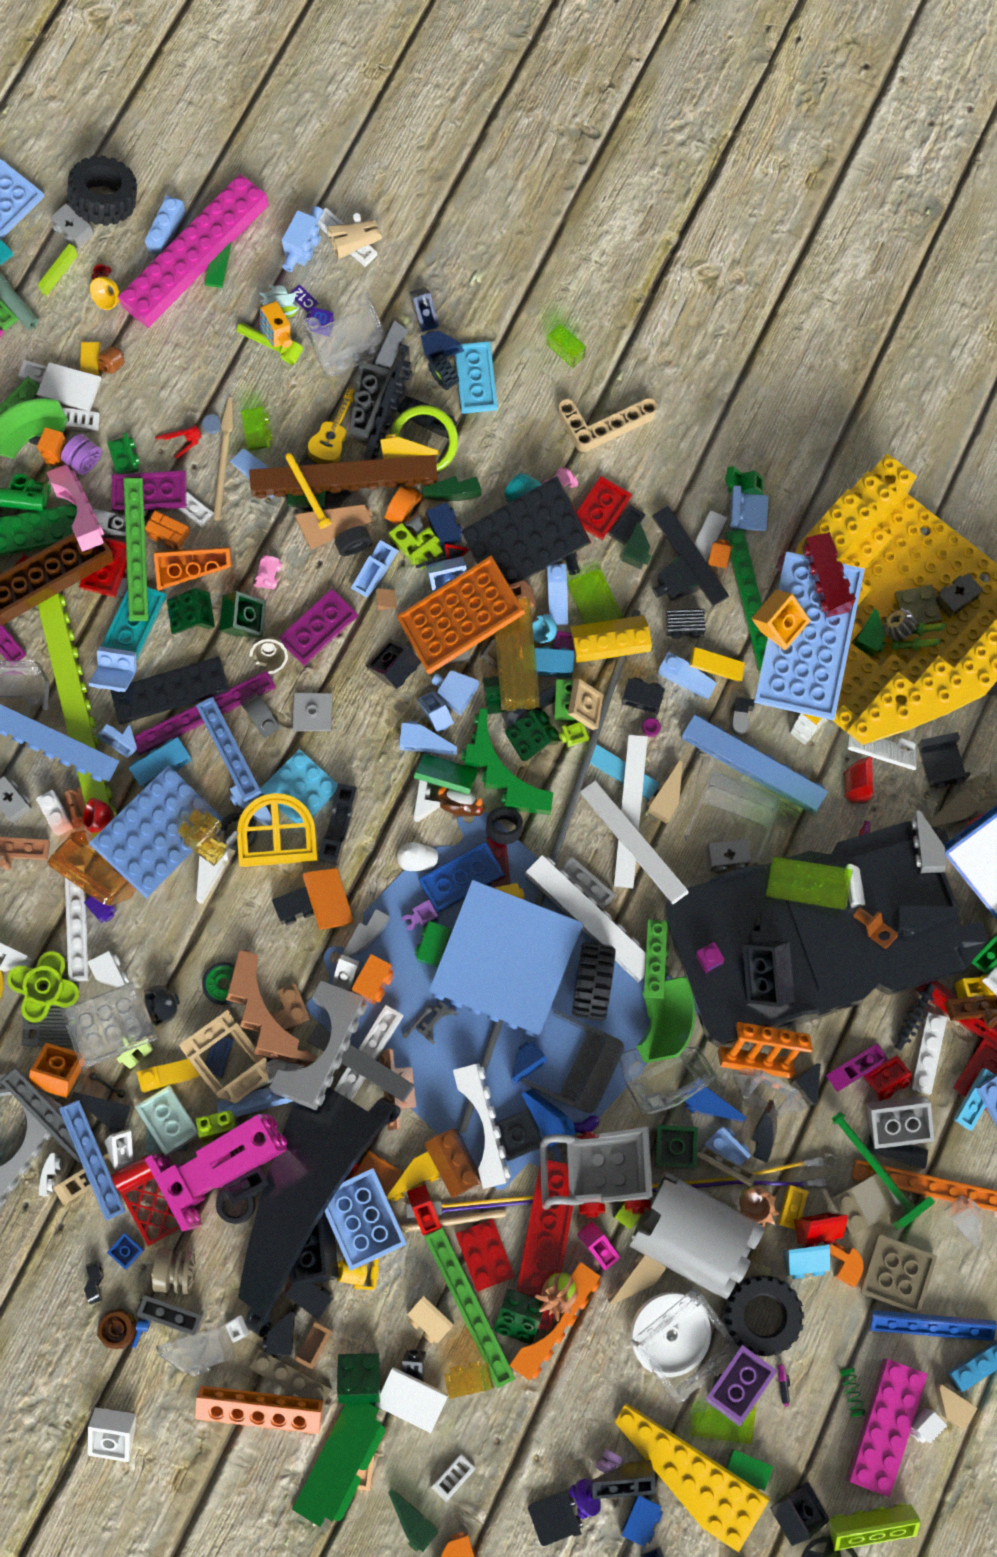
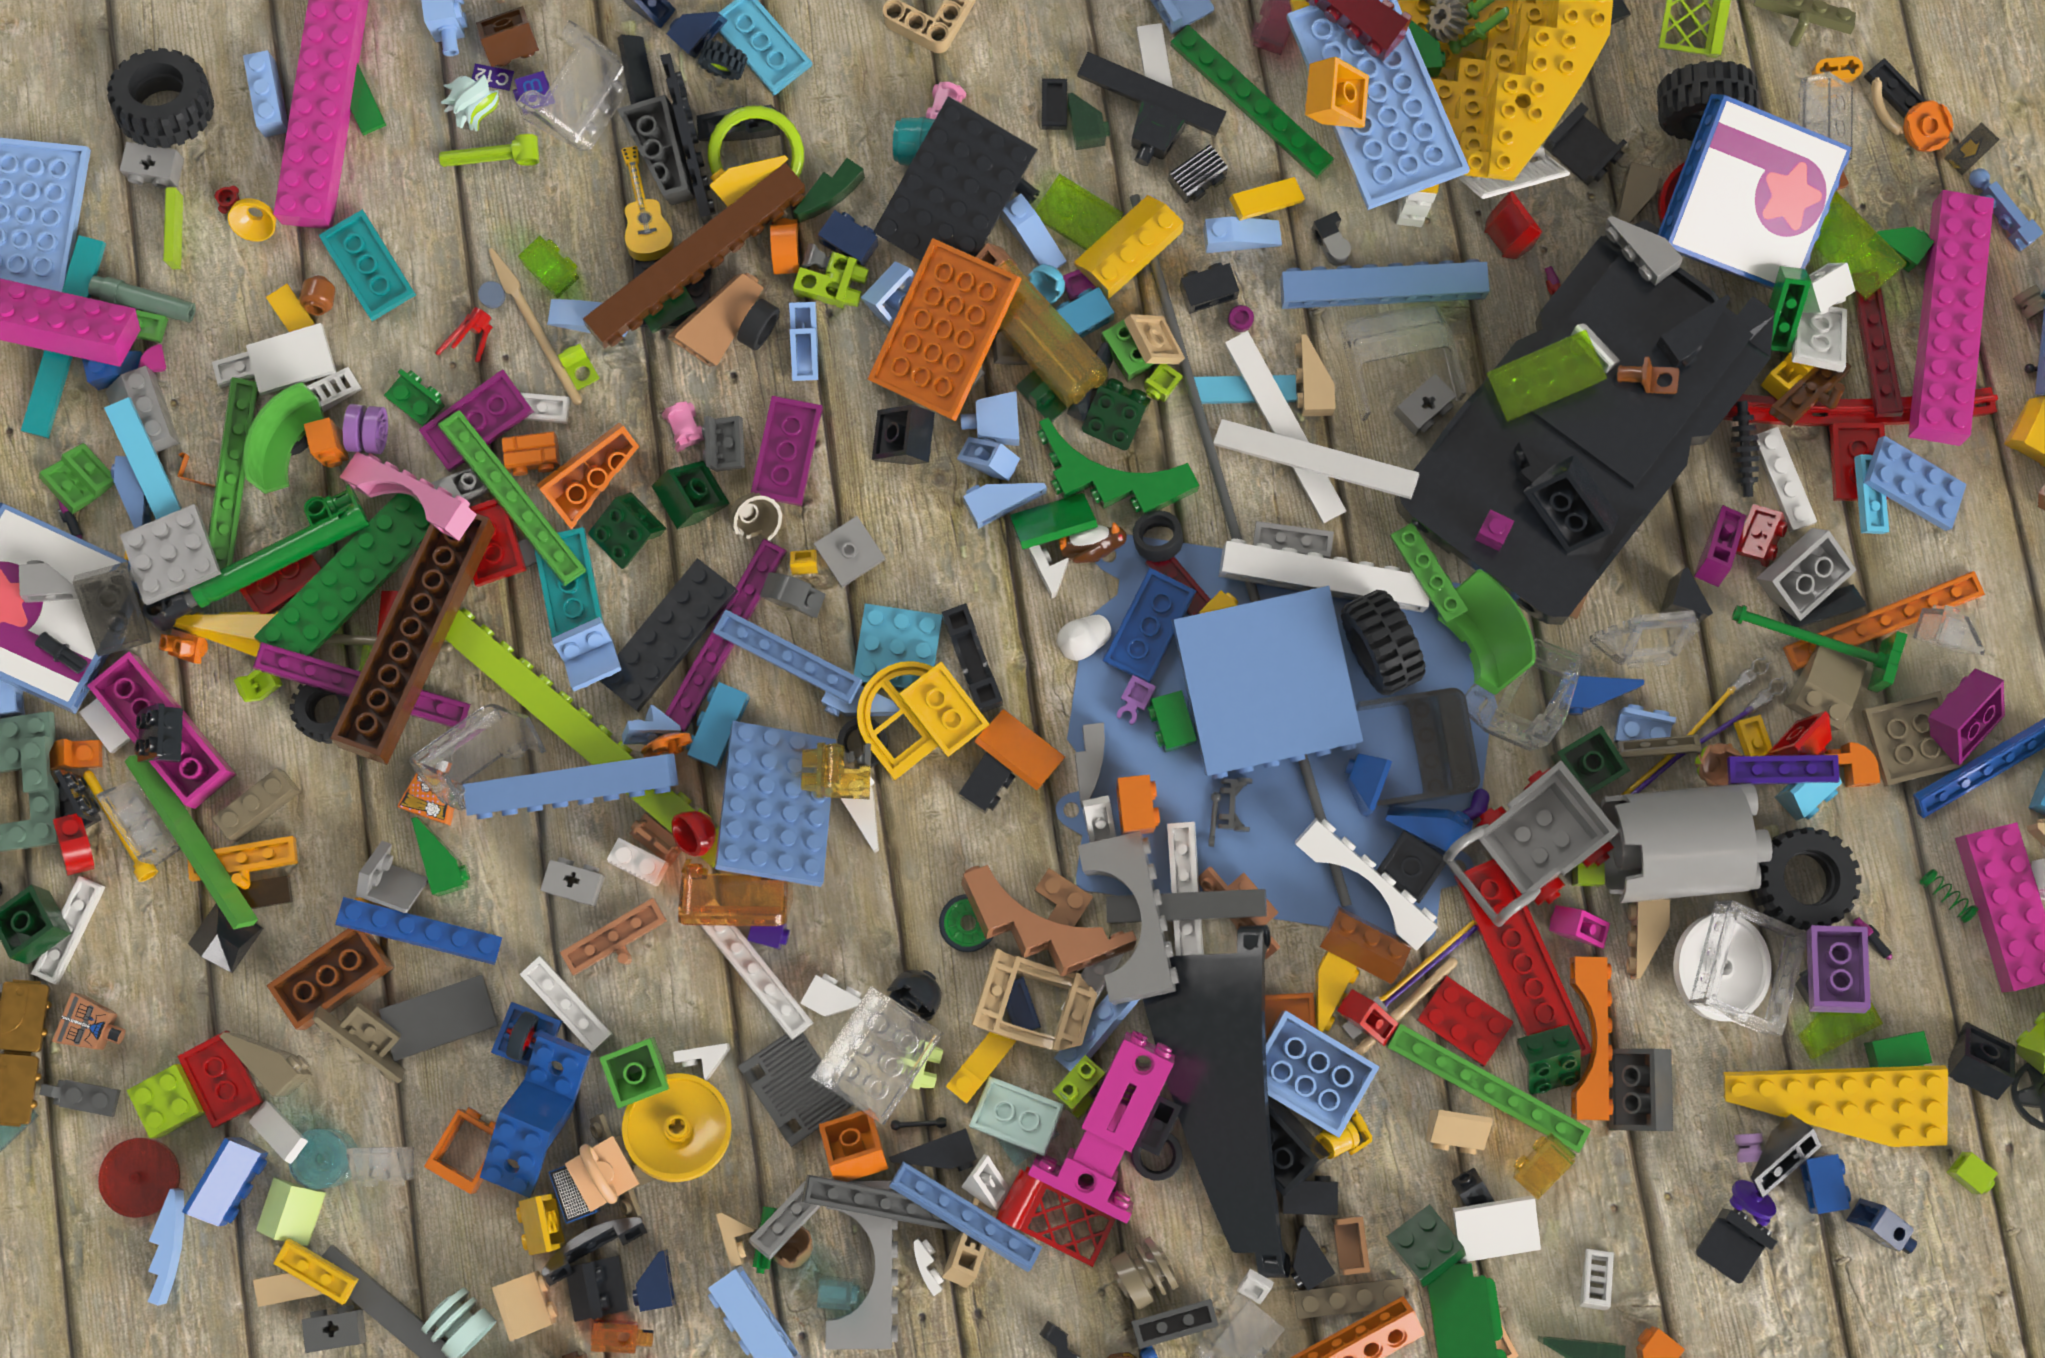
camera: 35 degrees left, 5 degrees up
lime plant [7,951,79,1023] -> none
blue piece [107,1233,145,1270] -> none
light orange torso [260,301,292,348] -> none
yellow bar [285,453,332,529] -> none
medium nougat slope [376,589,397,610] -> none
piece [415,544,470,568] -> none
nougat hair [535,1273,578,1321] -> none
red plate [577,476,632,541] -> none
orange brick [708,539,733,568] -> none
orange fence [717,1022,813,1079] -> none
black slope [752,1100,777,1163] -> none
none -> teal plate [318,209,416,321]
none -> reddish brown slope [476,6,539,67]
none -> lime bracket [557,343,600,391]
none -> orange dish [641,732,692,757]
none -> dark grey bracket [702,416,745,472]
none -> yellow slope [790,549,818,575]
none -> yellow plate [899,662,990,757]
none -> dark grey slope [1609,1048,1673,1131]
none -> dark purple plate [1727,755,1840,785]
none -> magenta slope [1928,668,2005,765]

